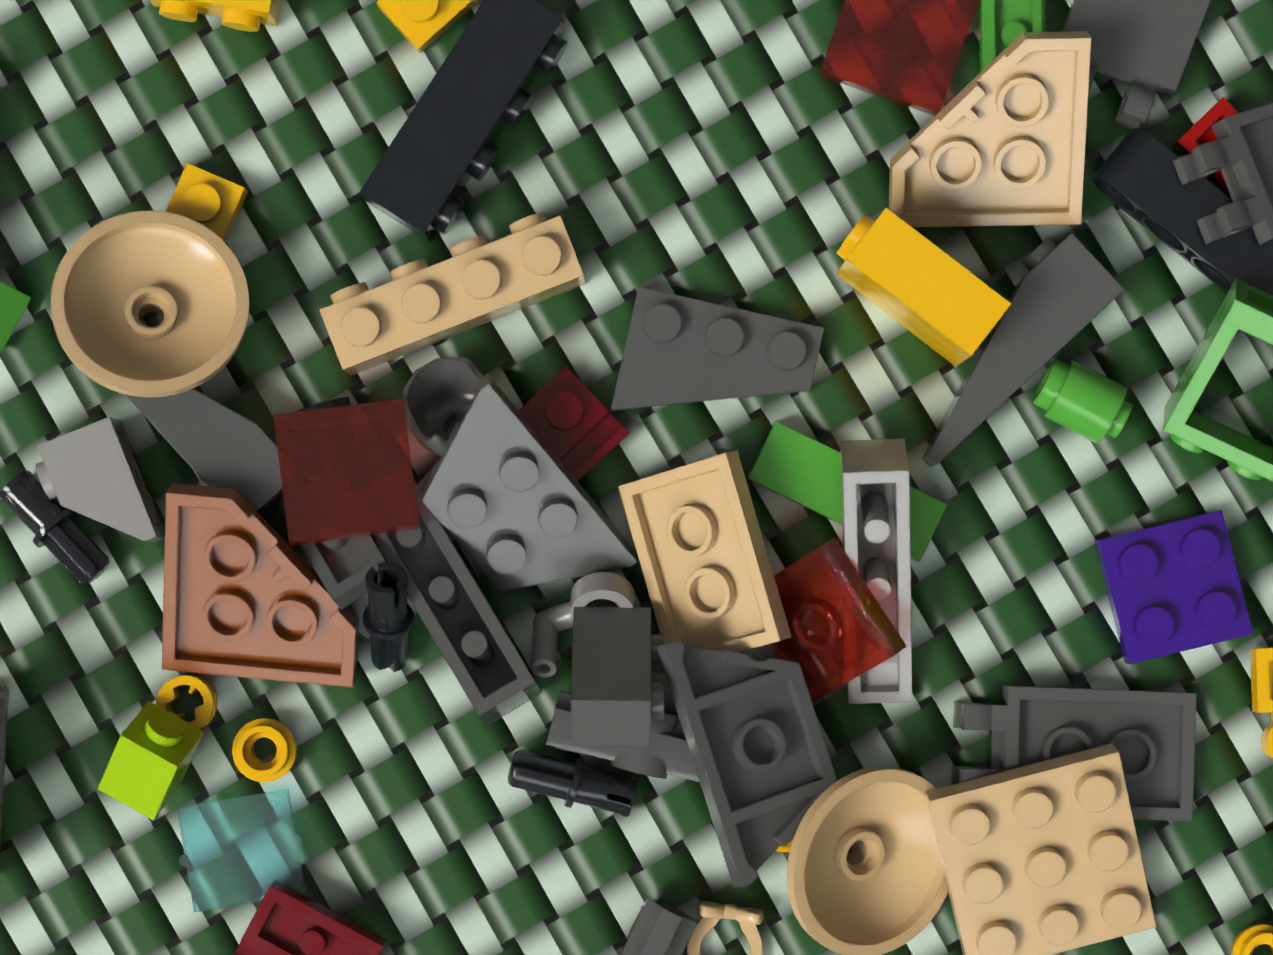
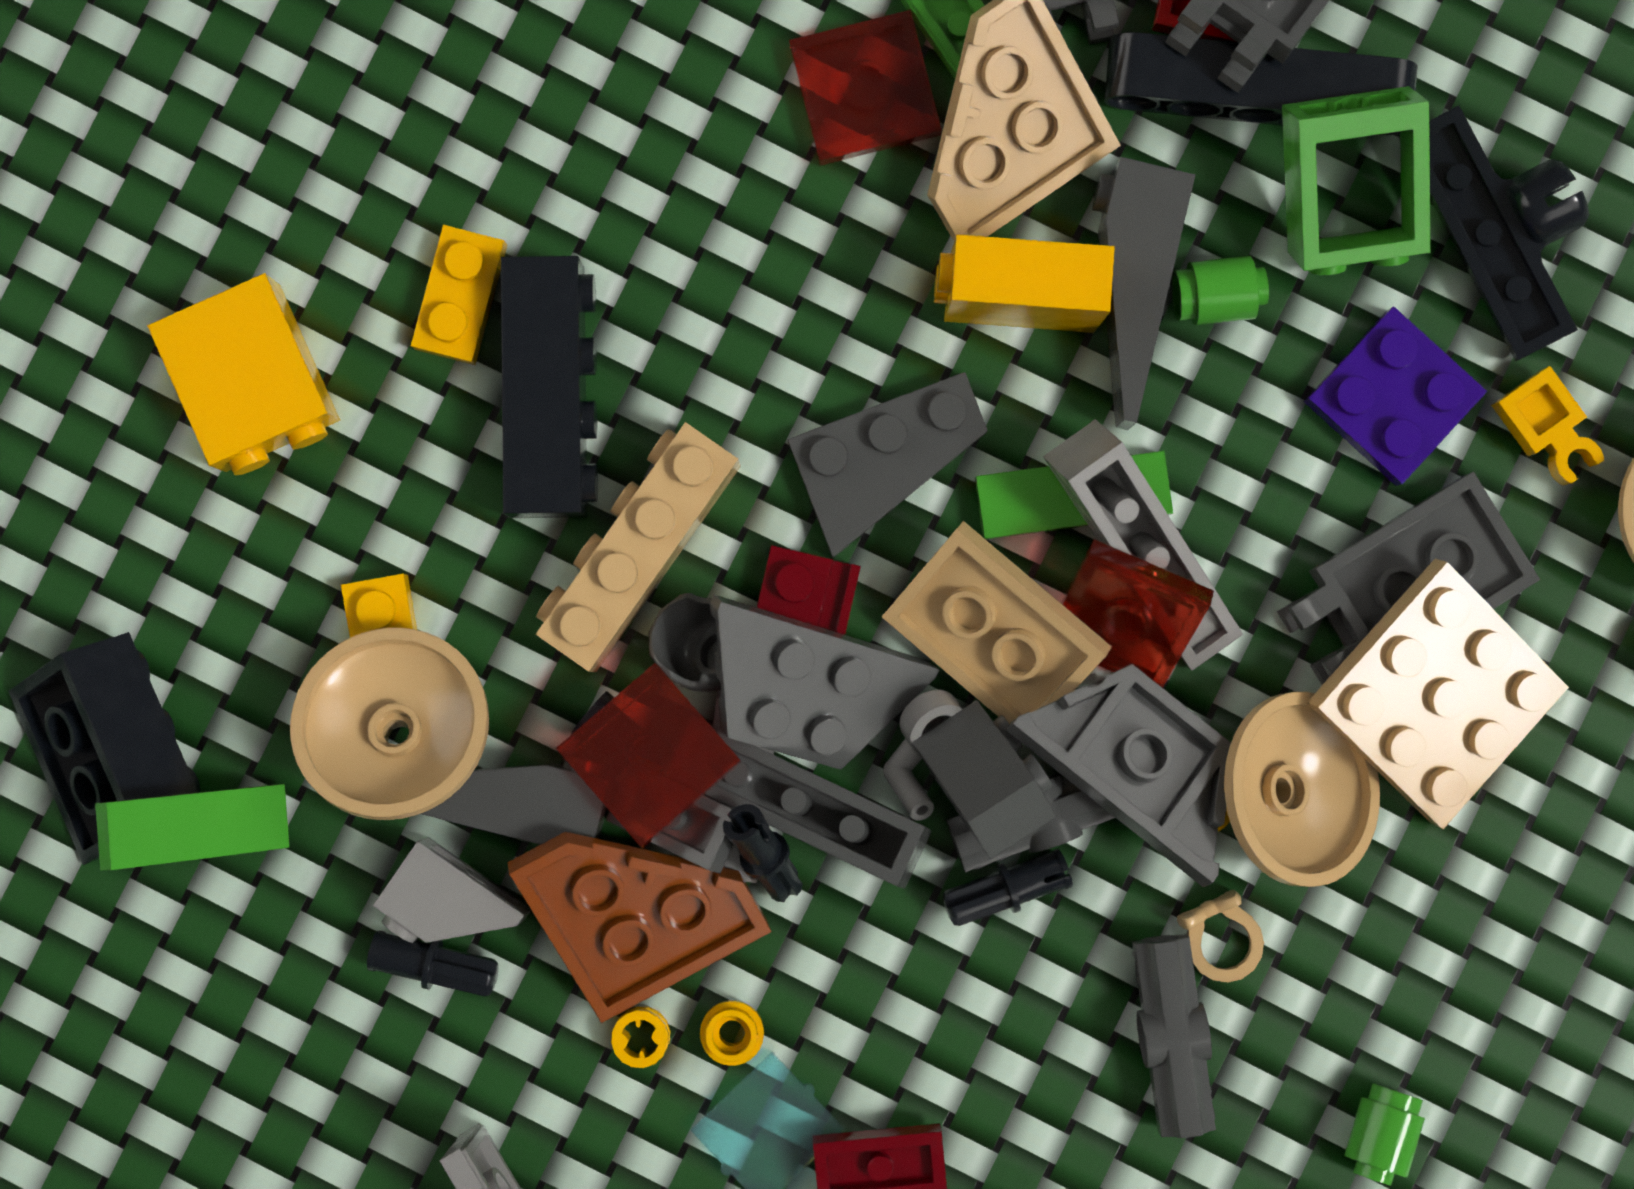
camera: 35 degrees left, 0 degrees up
lime brick [98,701,204,821] -> none

